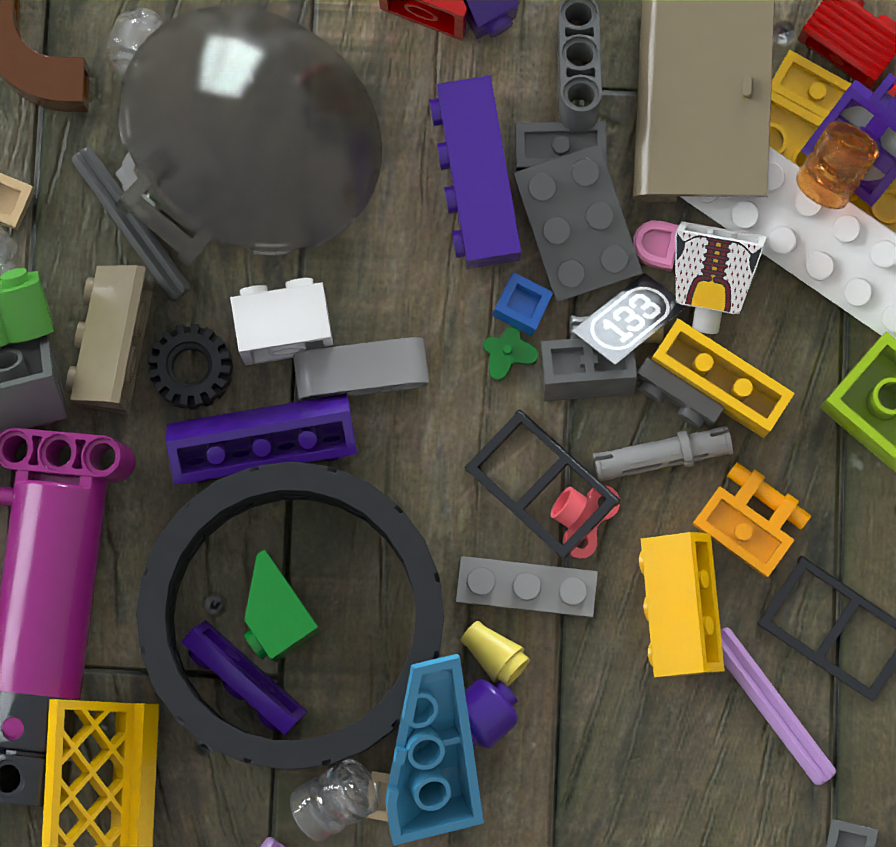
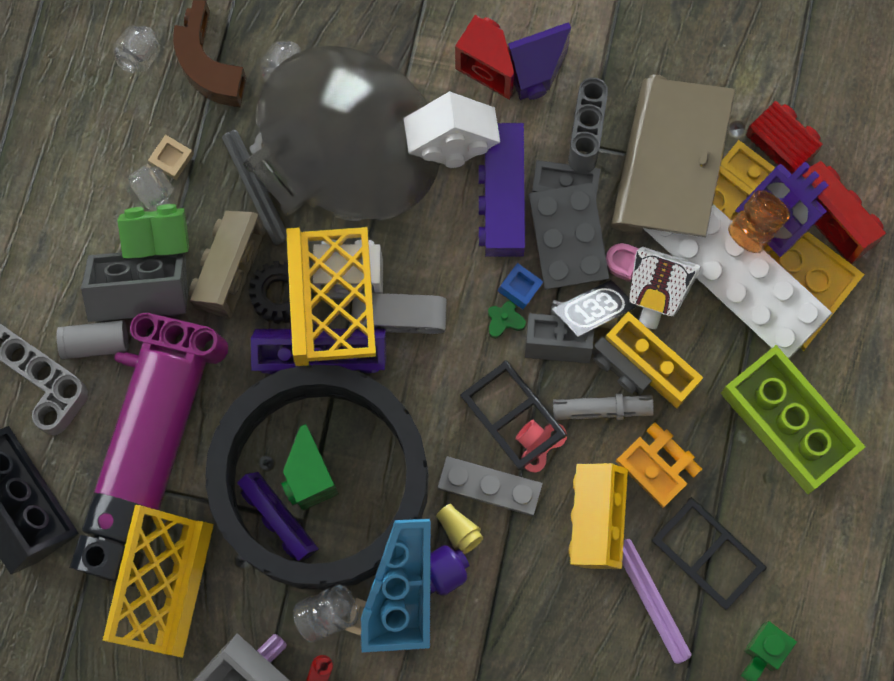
camera: 15 degrees right, 5 degrees down
none -> yellow fence [286,227,376,366]
none -> white brick [404,91,500,168]

